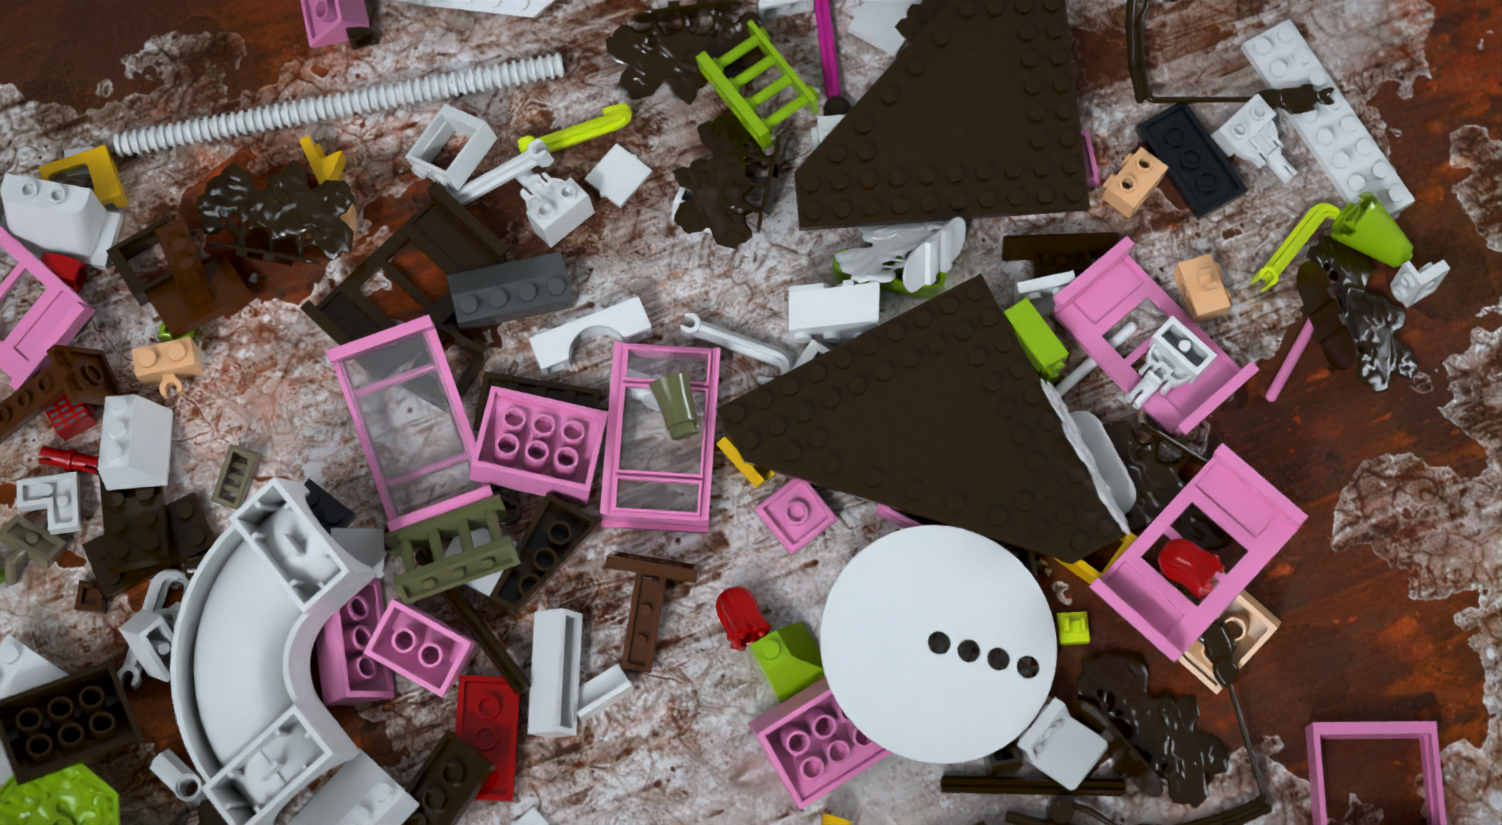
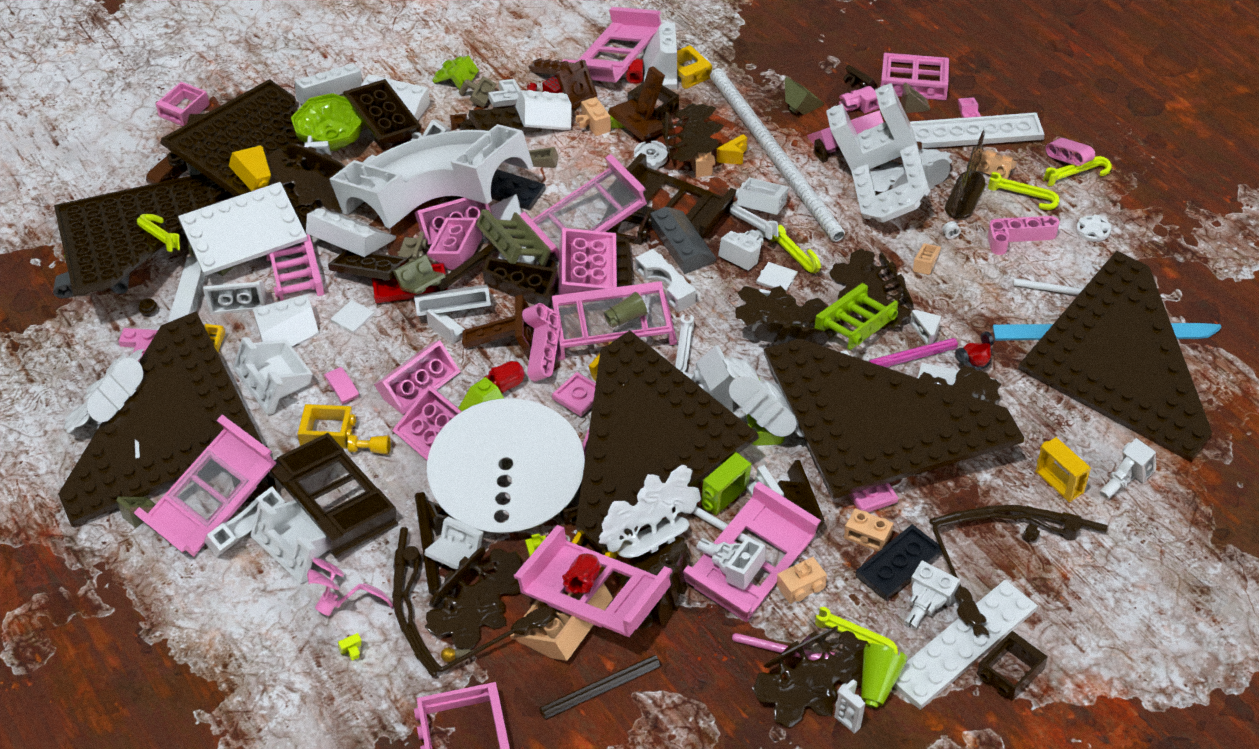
camera: 80 degrees right, 25 degrees down
none -> bright pink slope [374,340,461,414]
none -> olive bracket [393,254,446,294]
none -> dark tan bracket [398,232,428,262]
none -> pearl gold piece [441,647,474,662]
none -> bright pink beam [522,303,561,382]
none -> dark brown axle [539,655,660,719]
none -> white plate [634,141,668,170]
none -> olive slope [785,77,824,115]
none -> dark brown window [977,631,1048,701]

